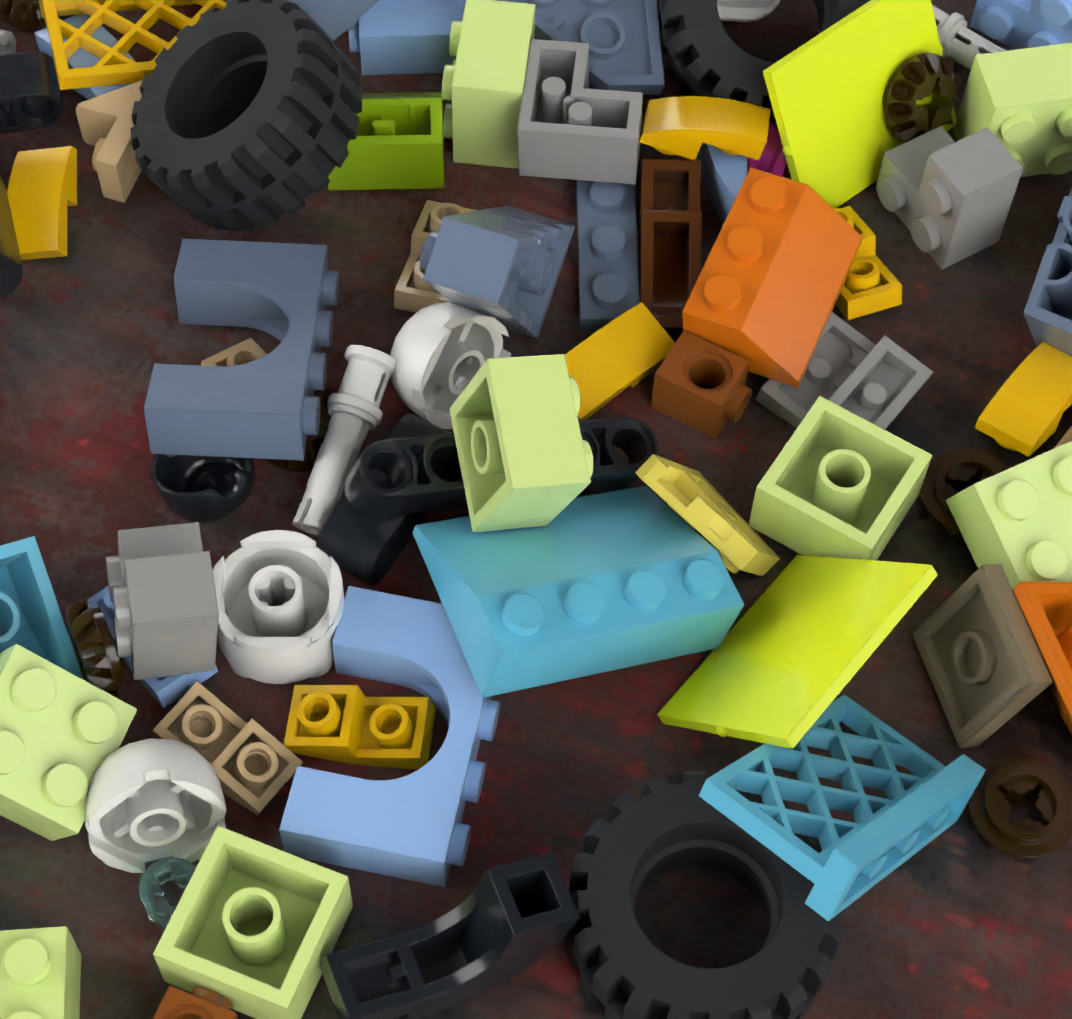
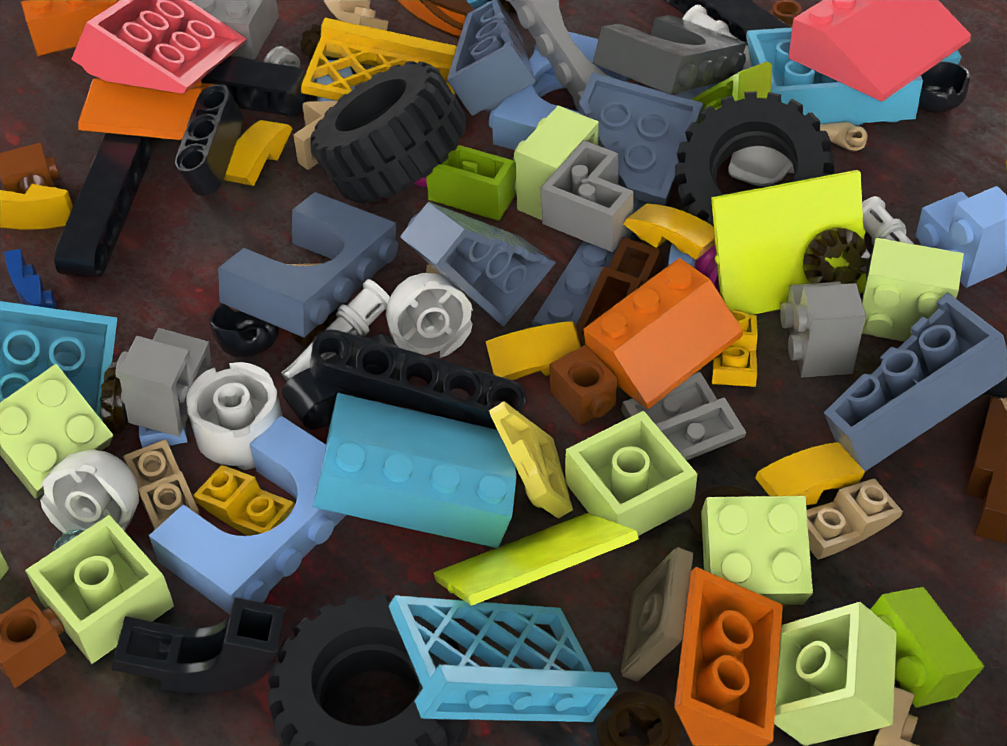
camera: 30 degrees right, 10 degrees down
yellowish green brick [449,354,593,533] -> none

